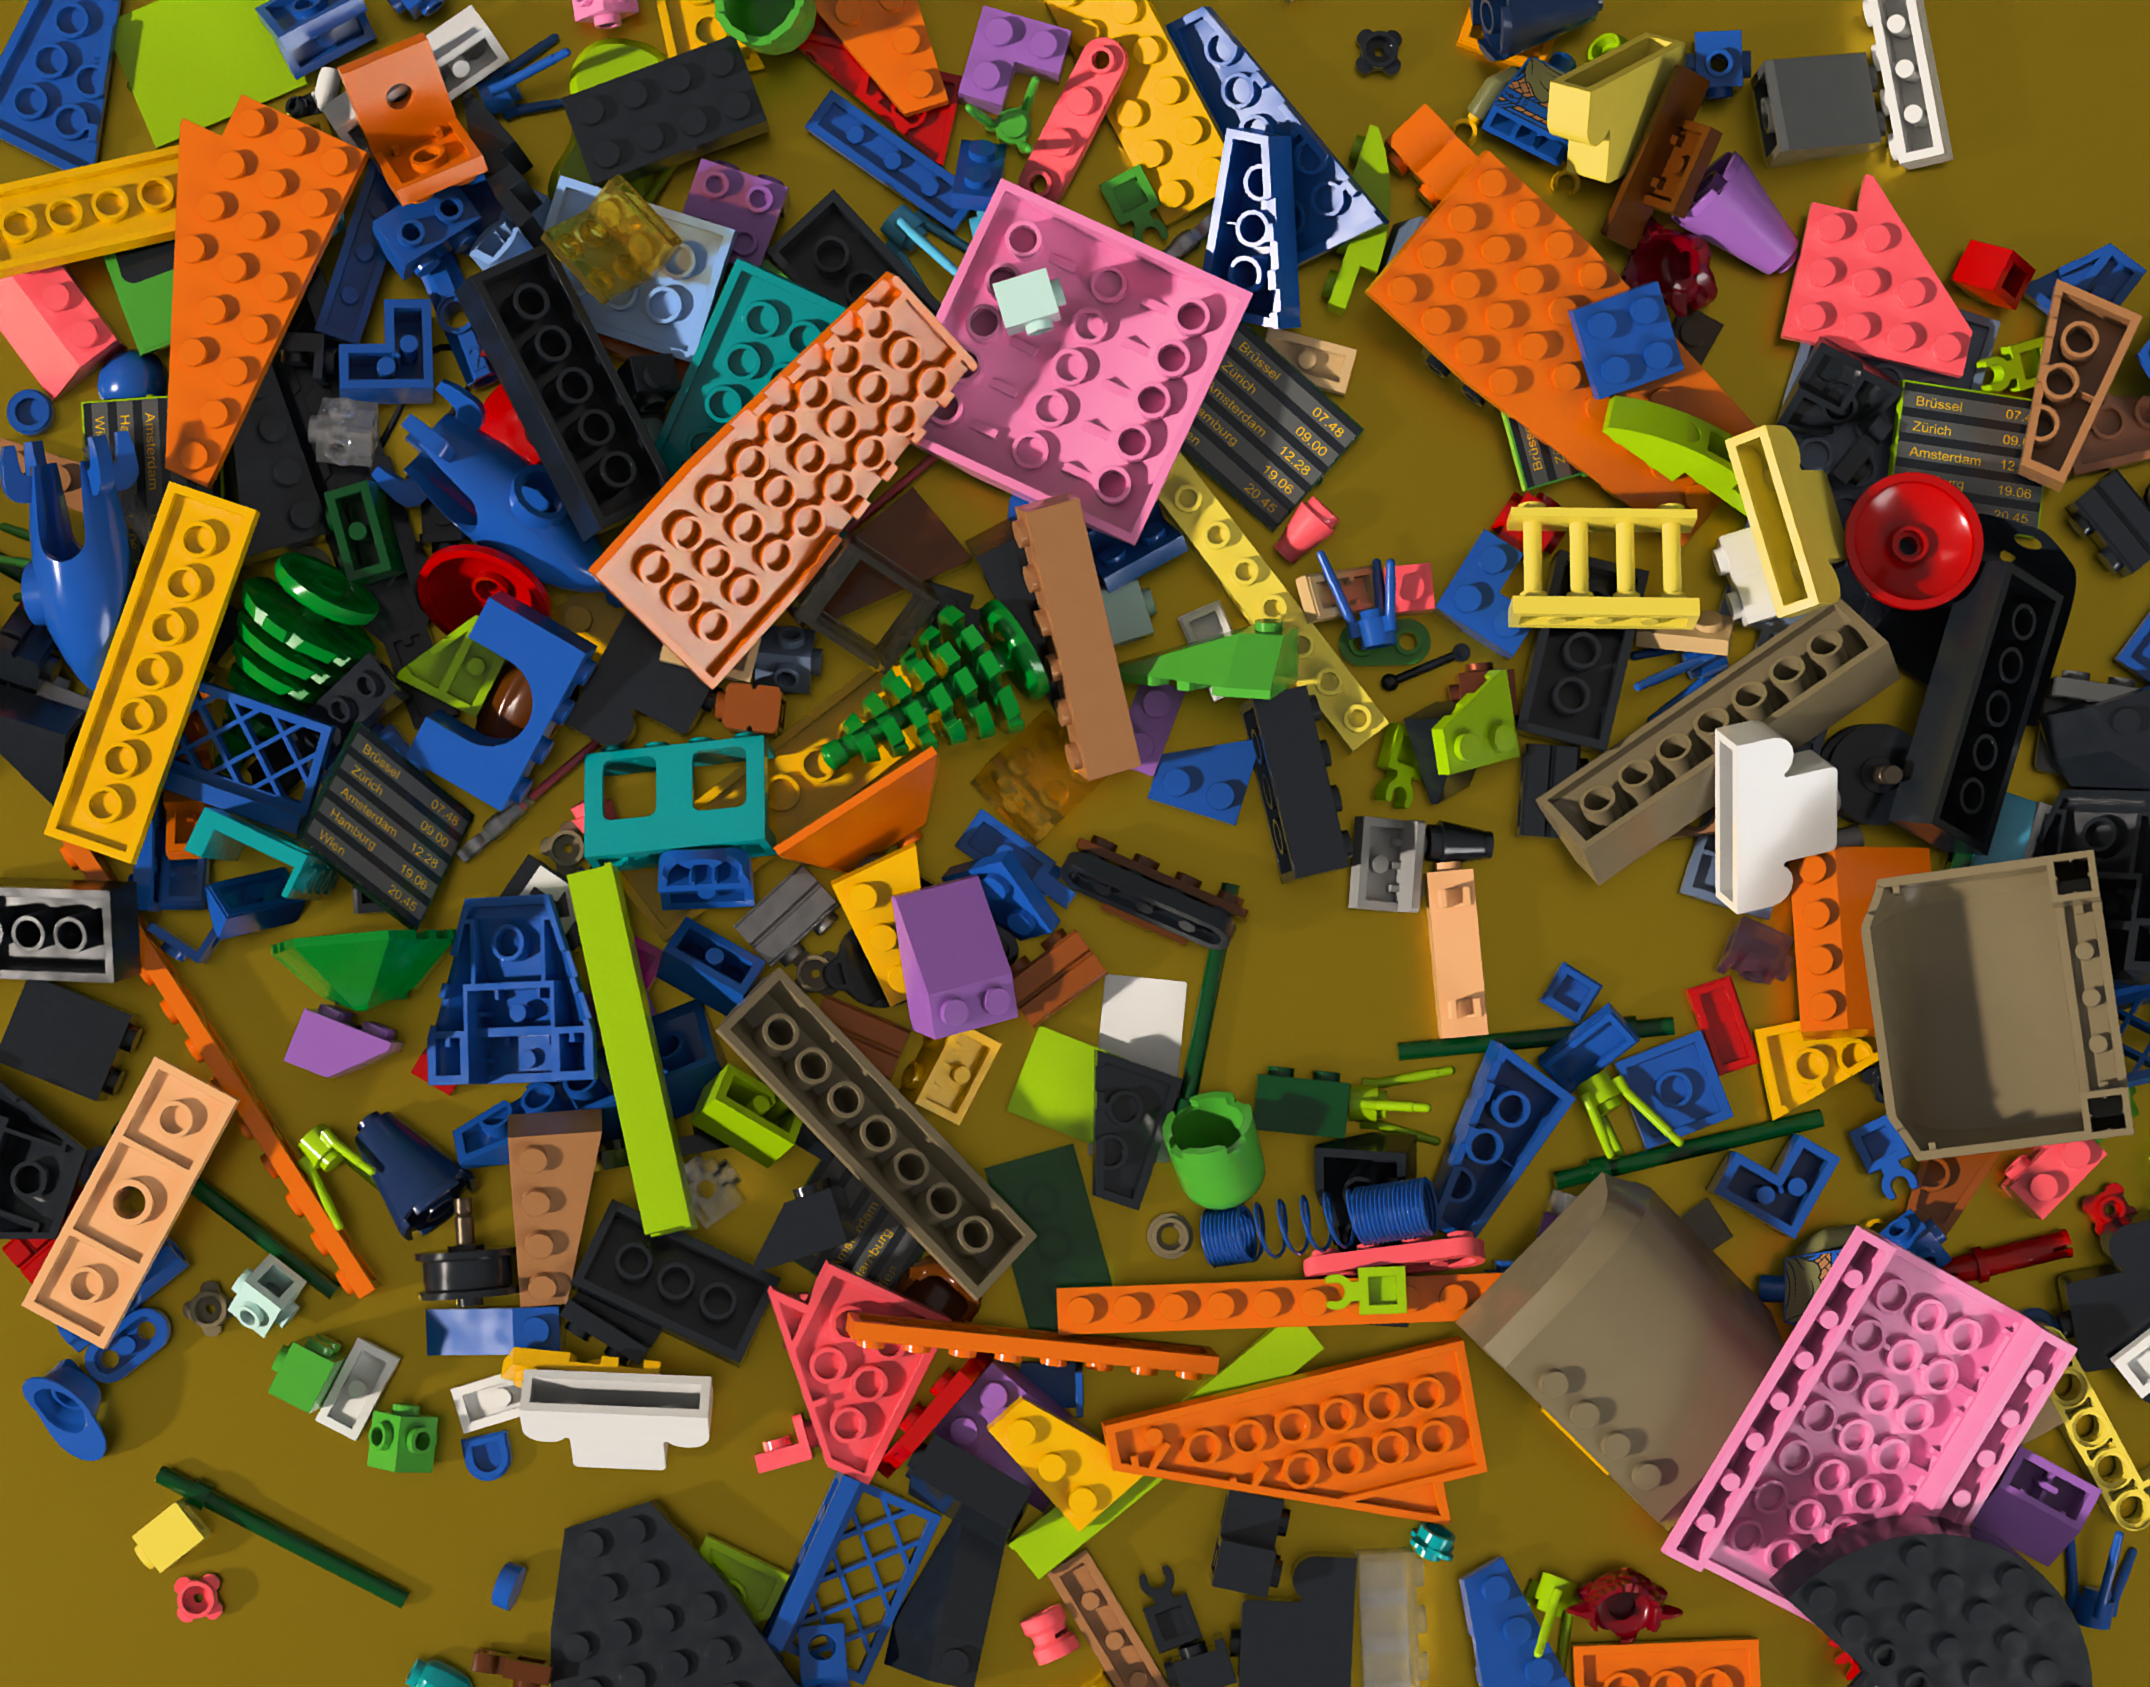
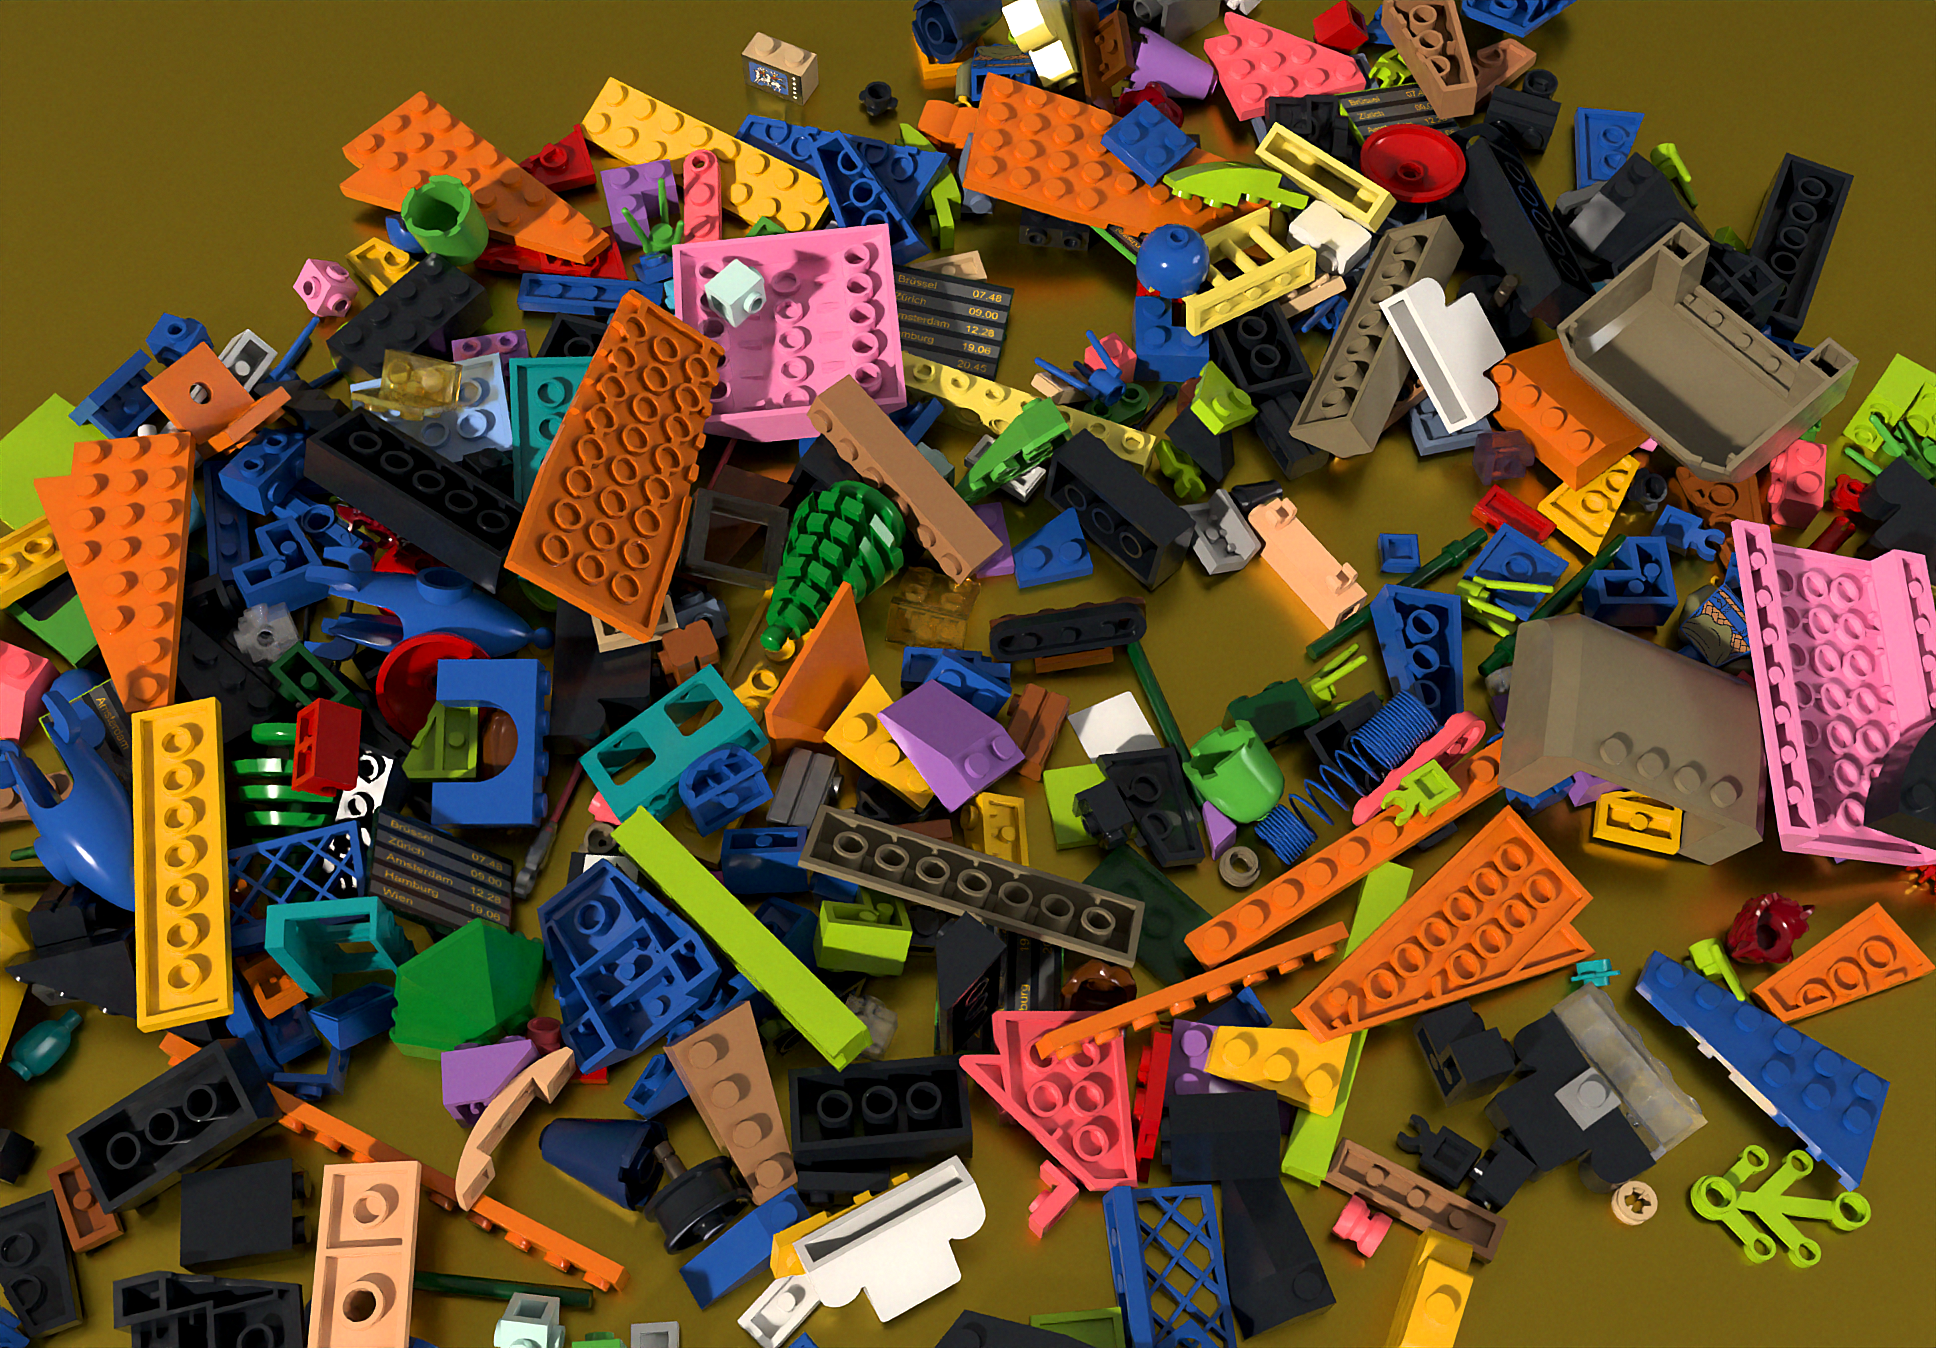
camera: 30 degrees left, 25 degrees down
lime plant [297,1124,379,1231] -> none
coral cone [1273,496,1340,564] -> none
blue tile [1538,1002,1640,1094] -> none
none -> red hinge [291,698,362,797]
none -> light nougat slope [455,1047,576,1212]
none -> coral plate [522,1017,564,1055]
none -> black brick [1072,779,1134,850]
none -> blue cylinder [1136,224,1210,298]
none -> medium lavender slope [1202,800,1237,861]
none -> light grey plate [1554,1066,1622,1131]

